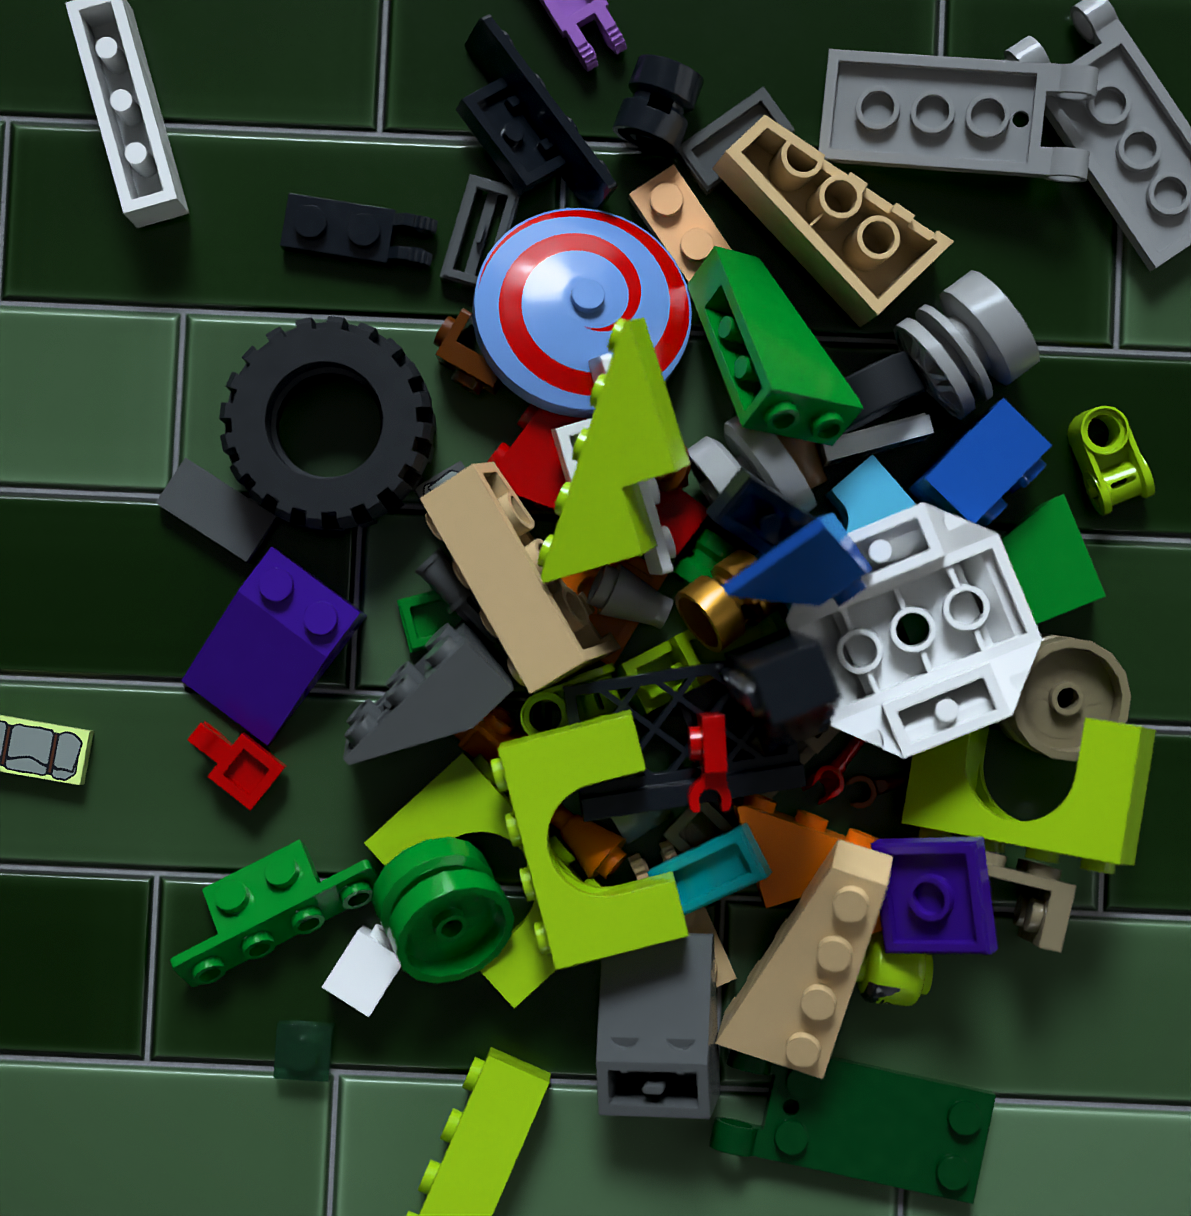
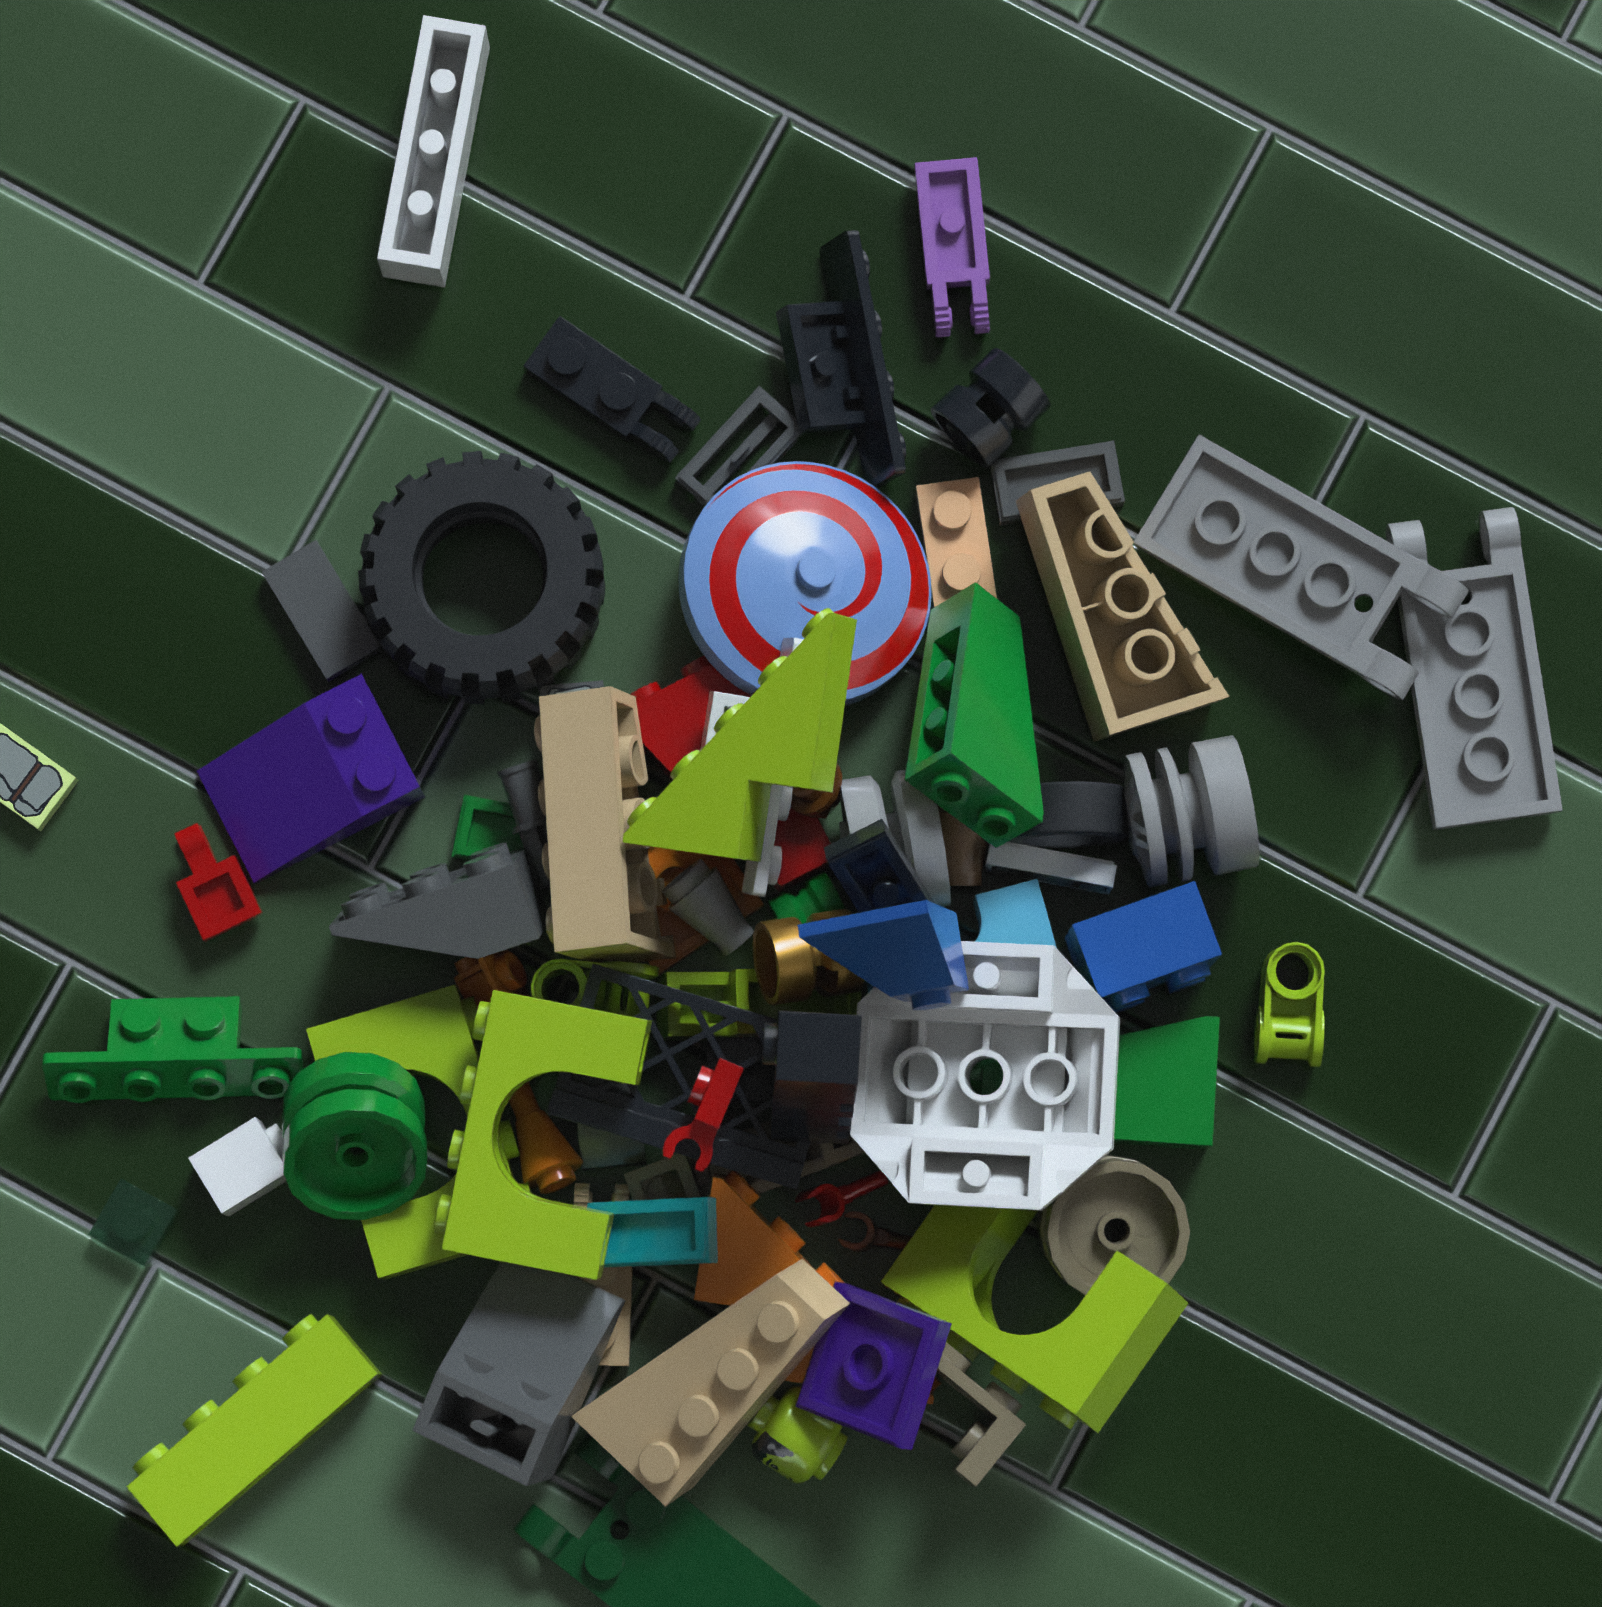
camera: 25 degrees right, 5 degrees down
reddish brown bracket [433,308,502,396] -> none

